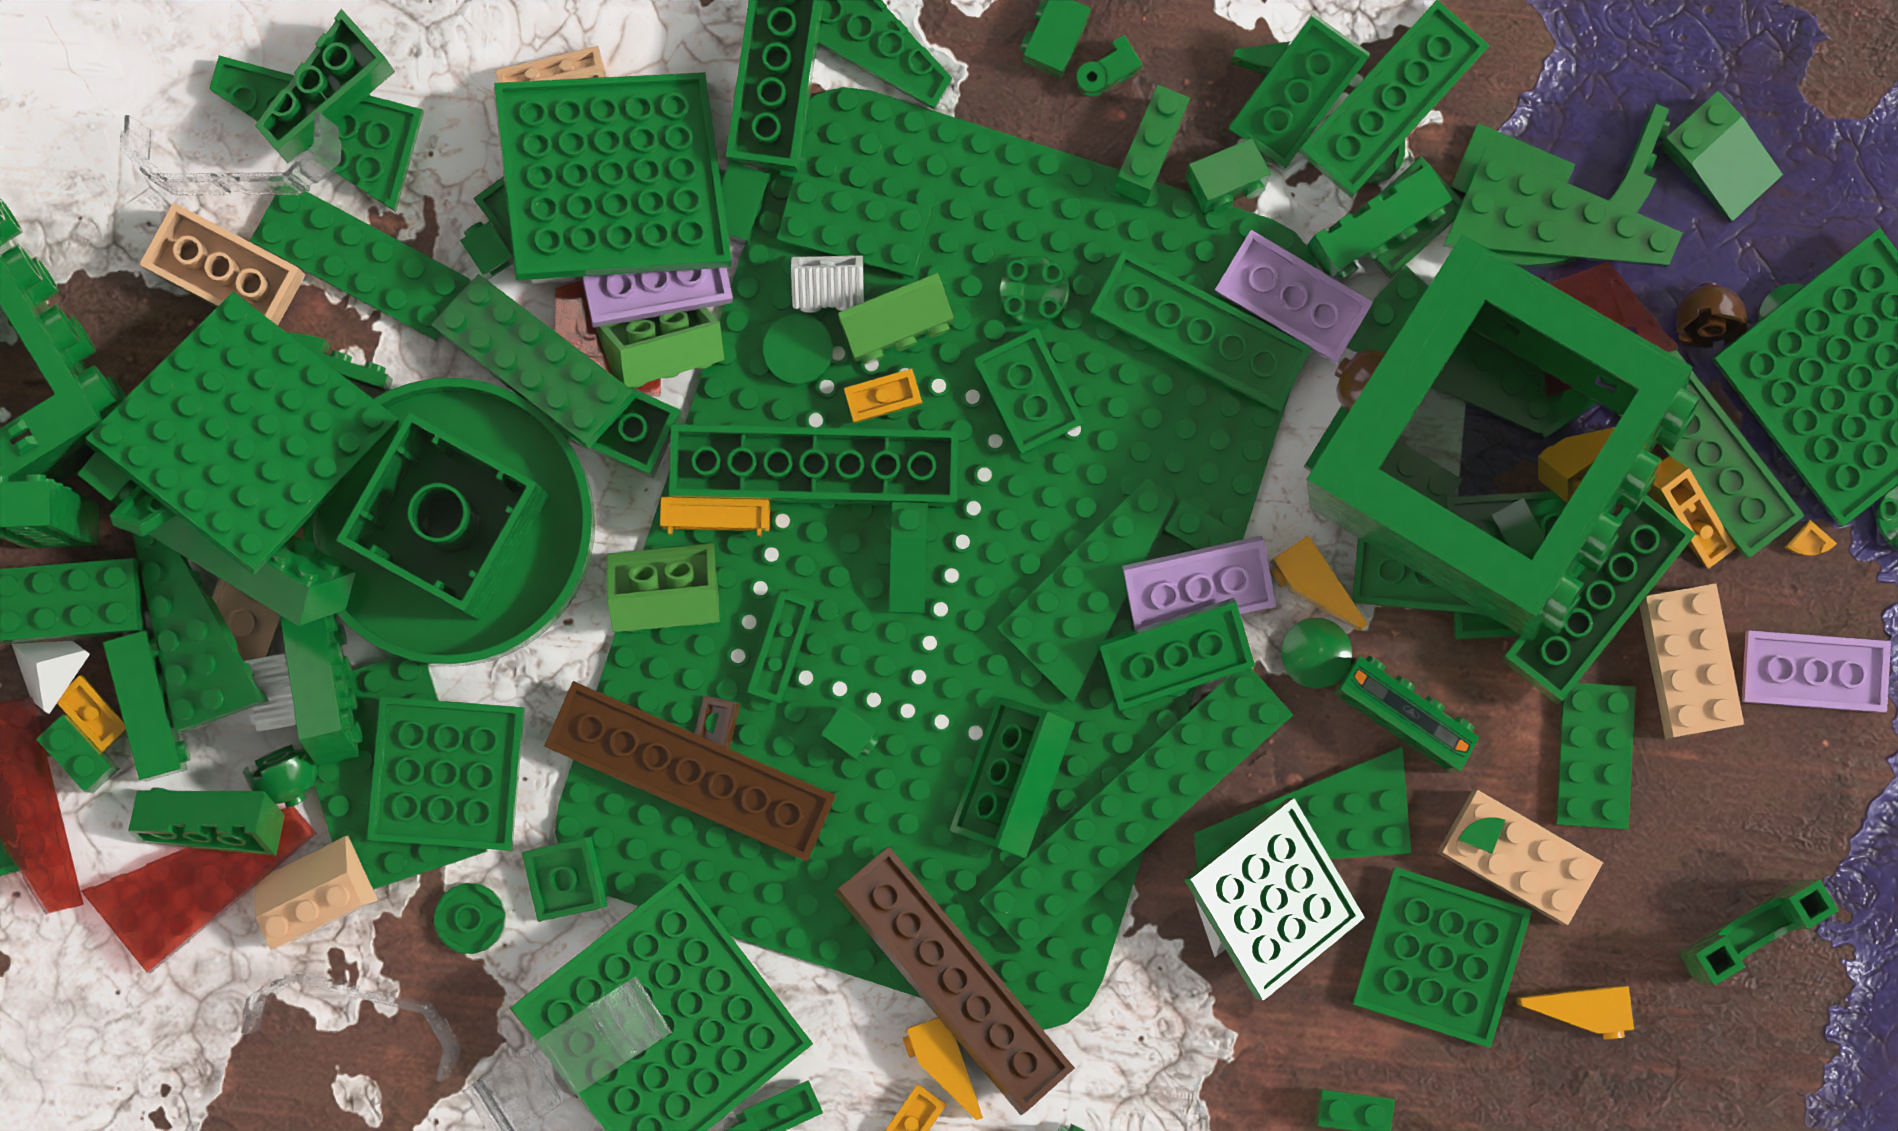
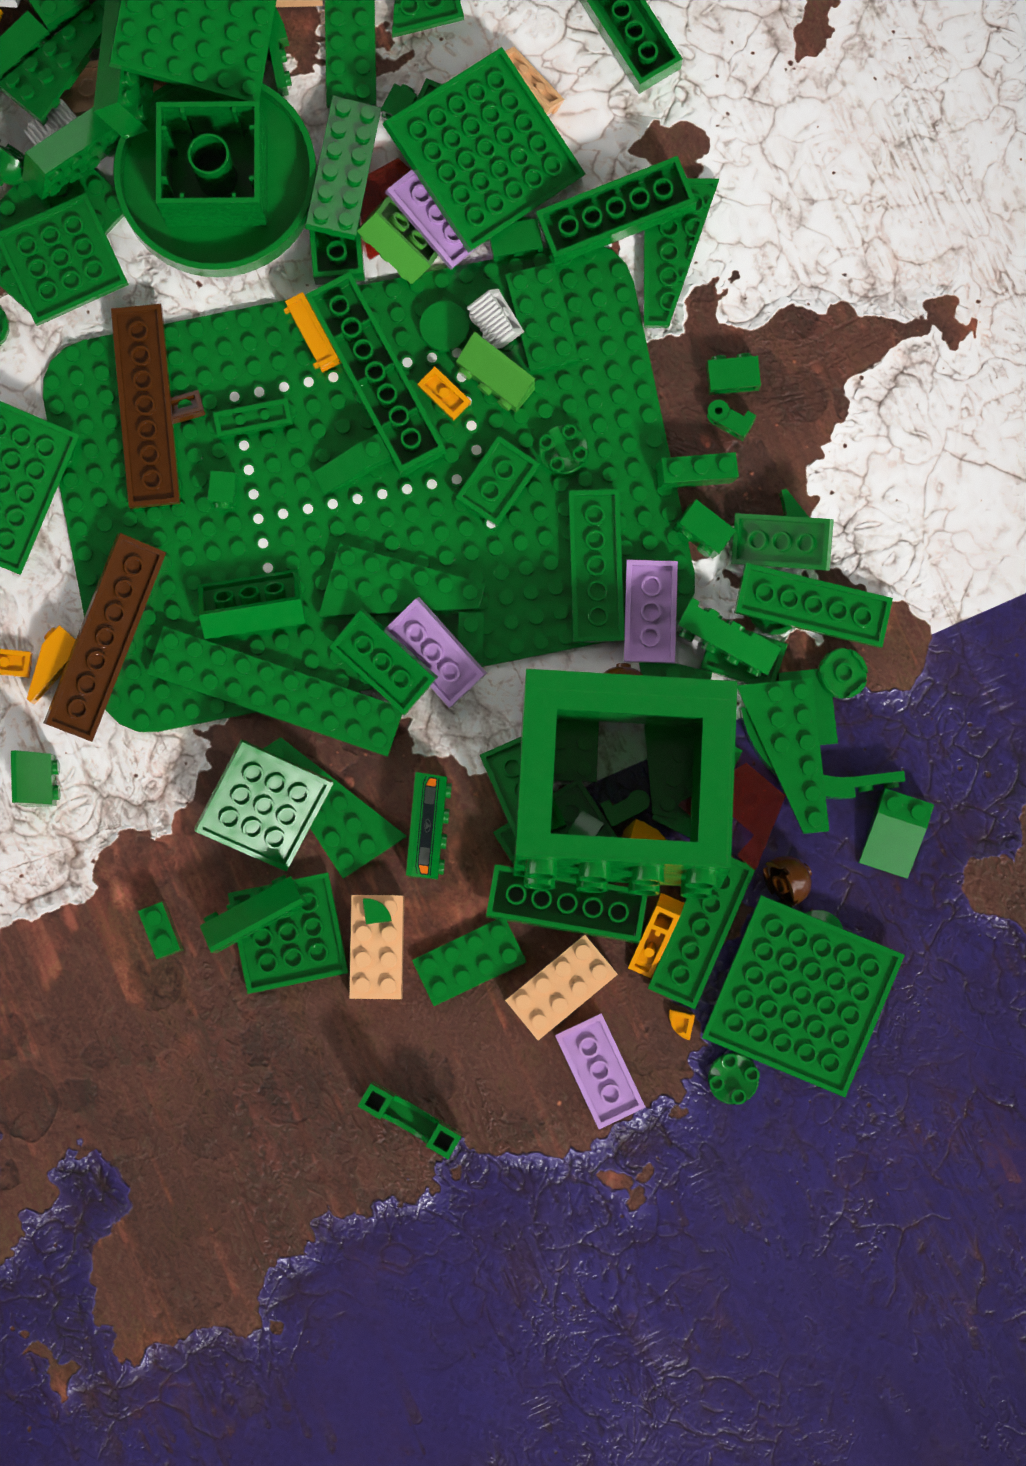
camera: 65 degrees right, 0 degrees up
green plate [521,836,608,922] -> none
bright green slope [607,544,720,632] -> none
light orange slope [1270,535,1368,631] -> none
green dish [1281,618,1352,689] -> none
light orange slope [1516,985,1634,1040] -> none
none -> green slope [200,875,307,953]
none -> green leg [600,790,650,828]
none -> green tile [818,648,868,699]

